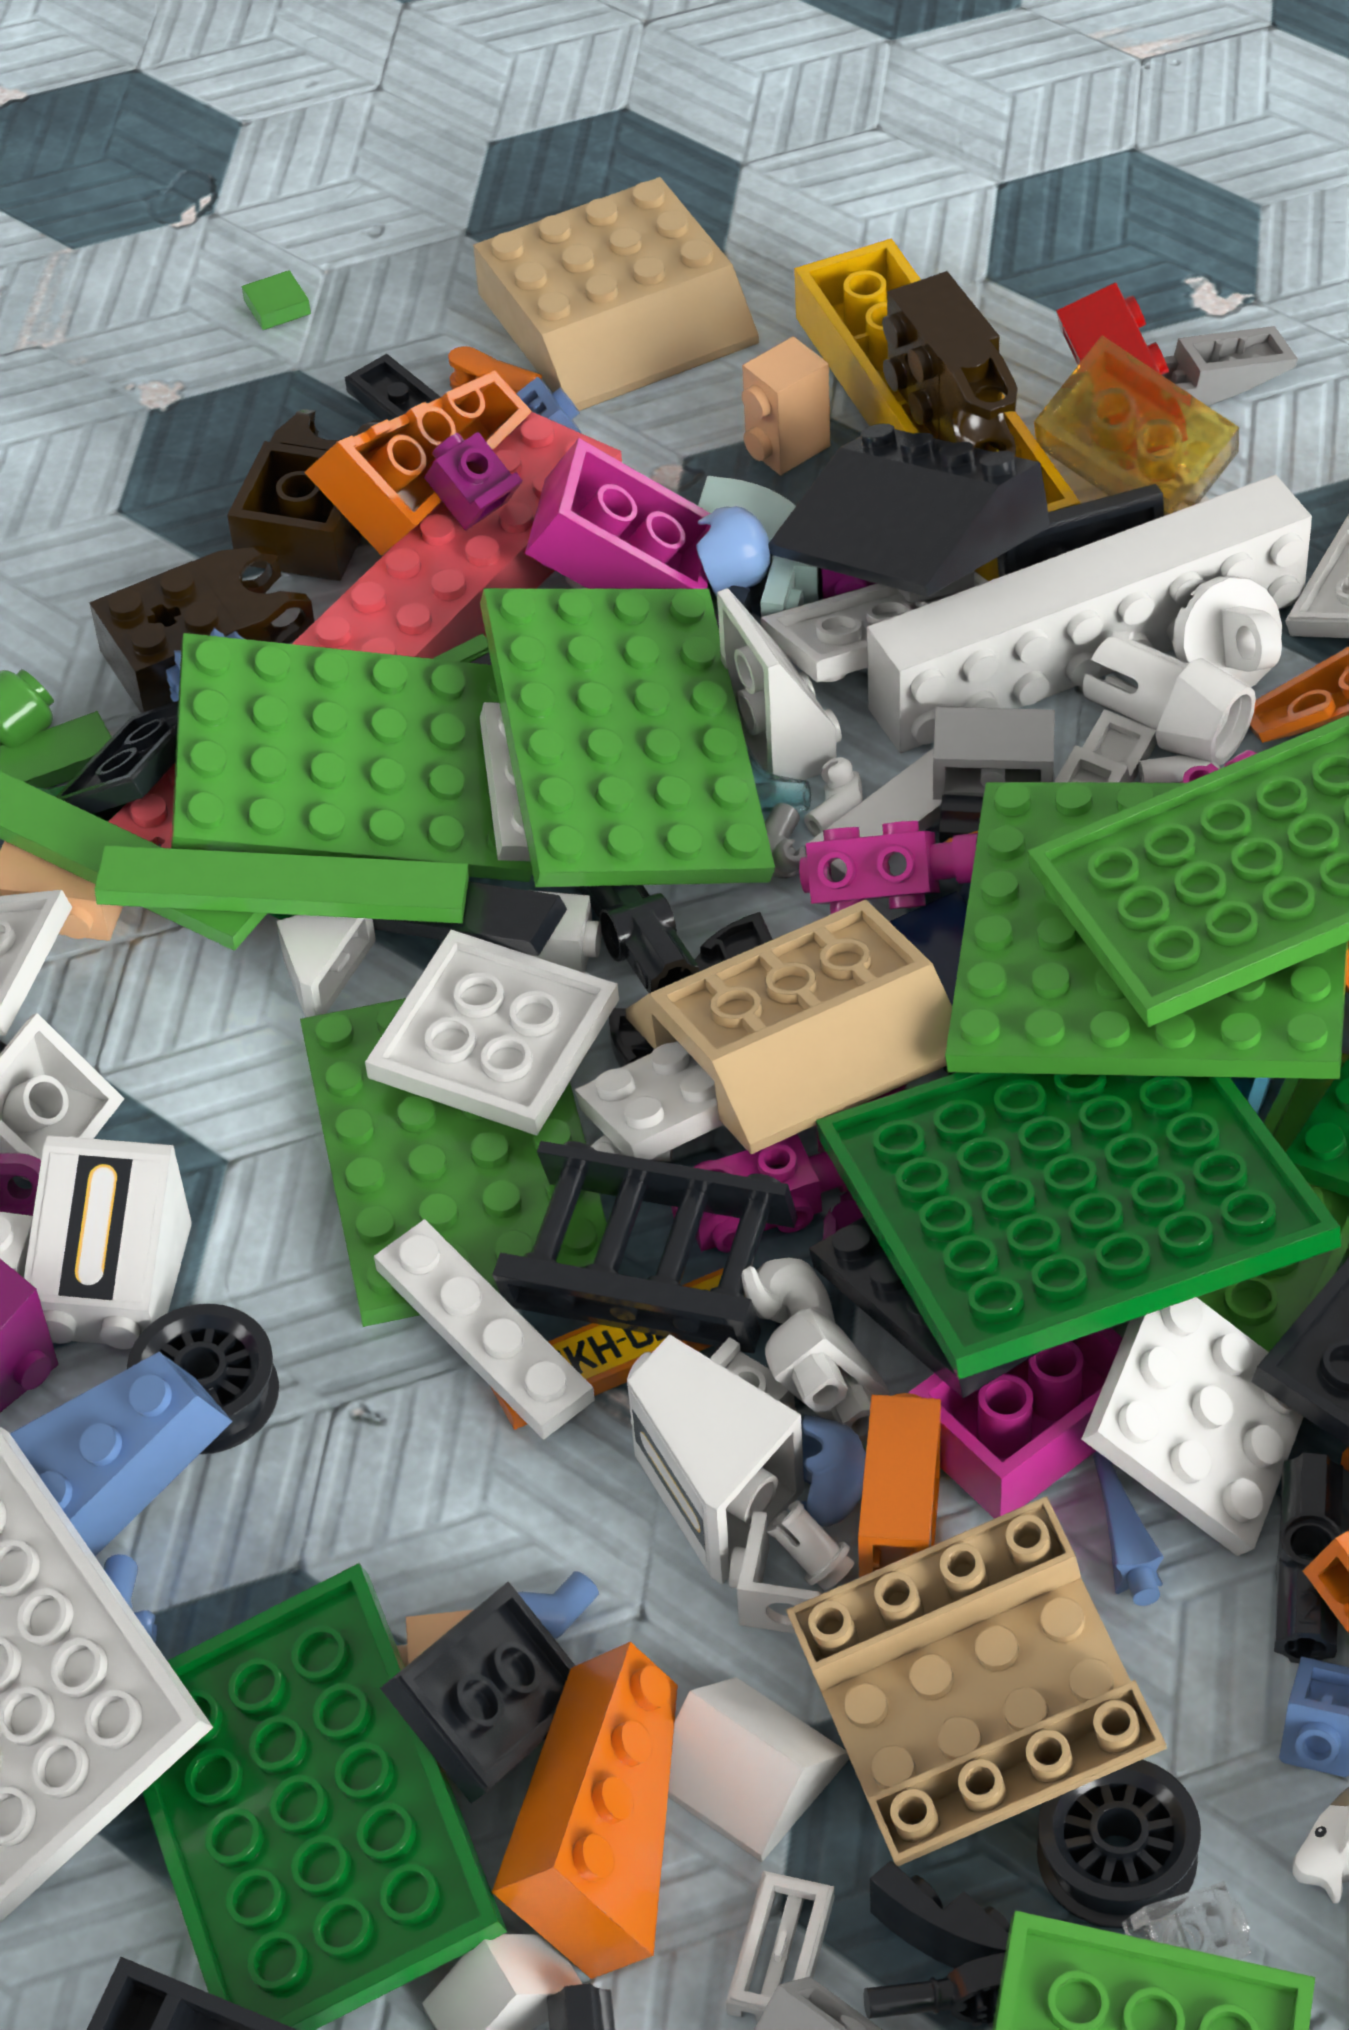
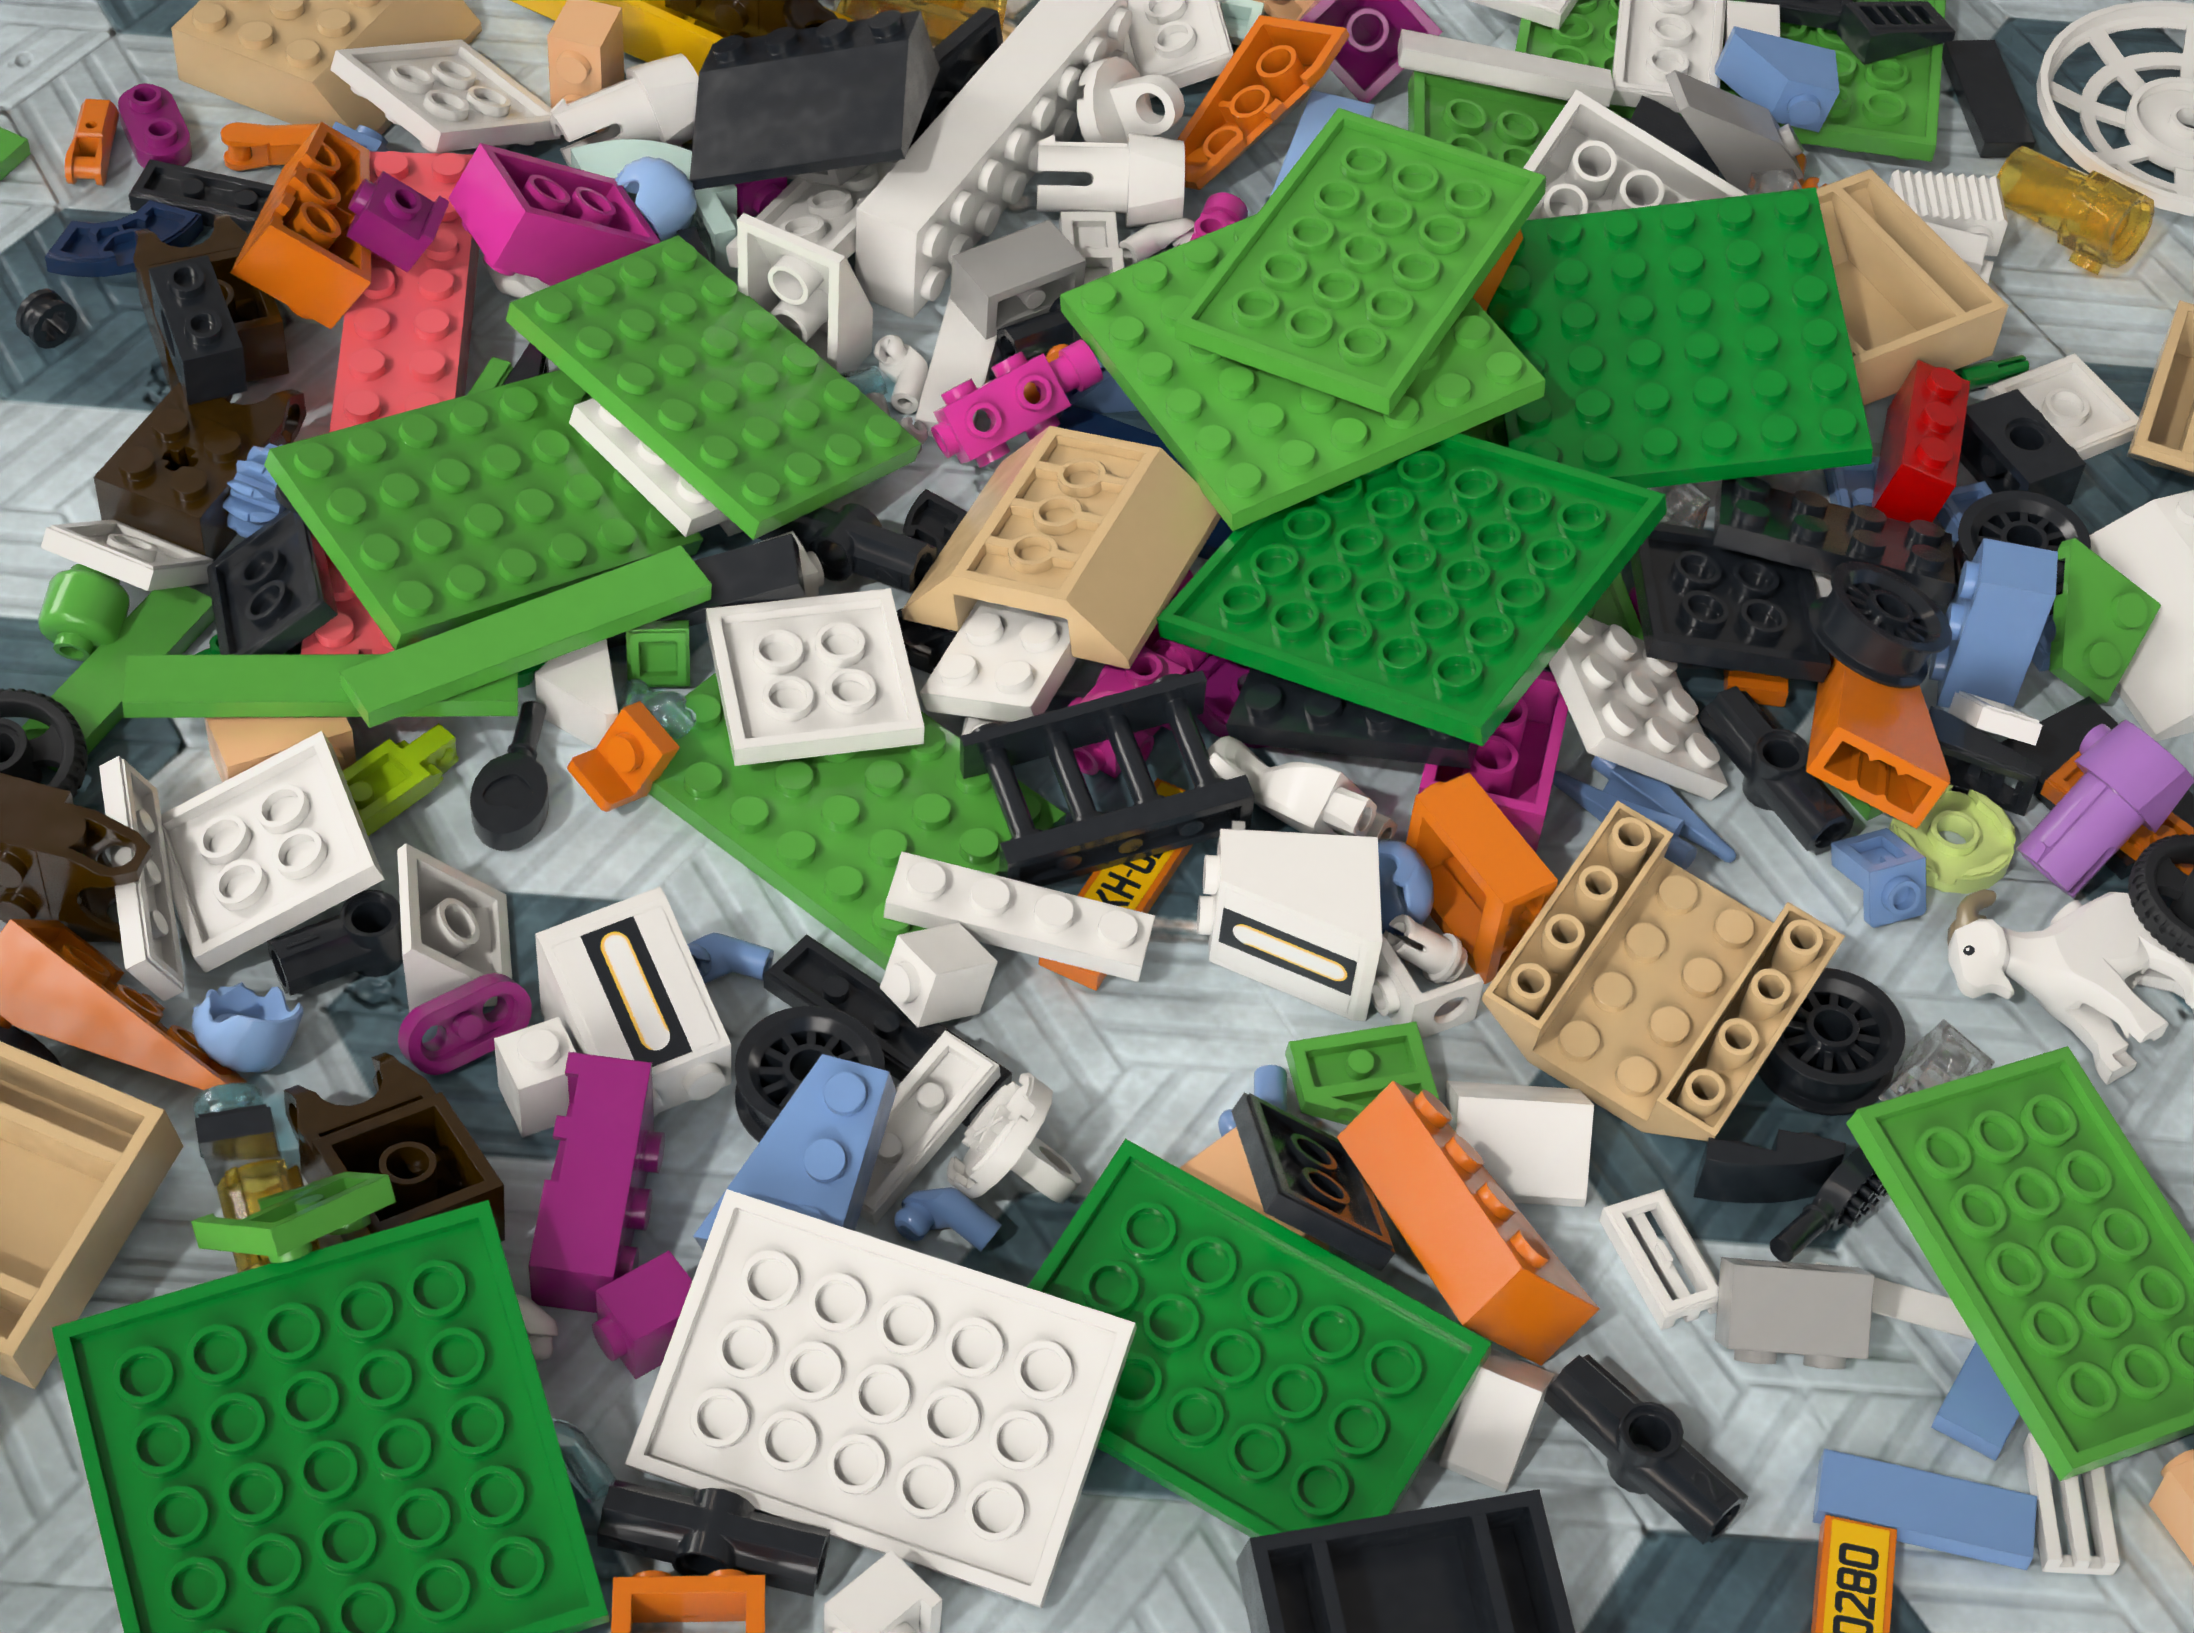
camera: 45 degrees left, 0 degrees up
none -> black bush [15,288,77,349]
none -> white tile [41,519,214,591]
none -> dark blue tile [45,200,204,277]
none -> orange bar [65,99,119,186]
none -> magenta plate [118,83,192,168]
none -> black brick [149,255,247,405]
none -> white plate [331,39,561,153]
none -> lime hinge [343,723,459,836]
none -> black piece [470,701,549,851]
none -> white piece [550,53,699,167]
none -> orange bracket [567,701,680,812]
none -> clear light blue arm [617,679,697,739]
none -> bright green tile [626,620,690,687]
none -> medium blue arm [687,933,774,984]
none -> black tile [764,934,1012,1127]
none -> white tile [860,1030,1001,1226]
none -> white brick [880,922,998,1028]
none -> medium blue arm [894,1187,1002,1252]
none -> white tile [947,1072,1082,1204]
none -> bright green wing [1285,1021,1439,1125]
none -> medium blue piece [1591,756,1736,863]

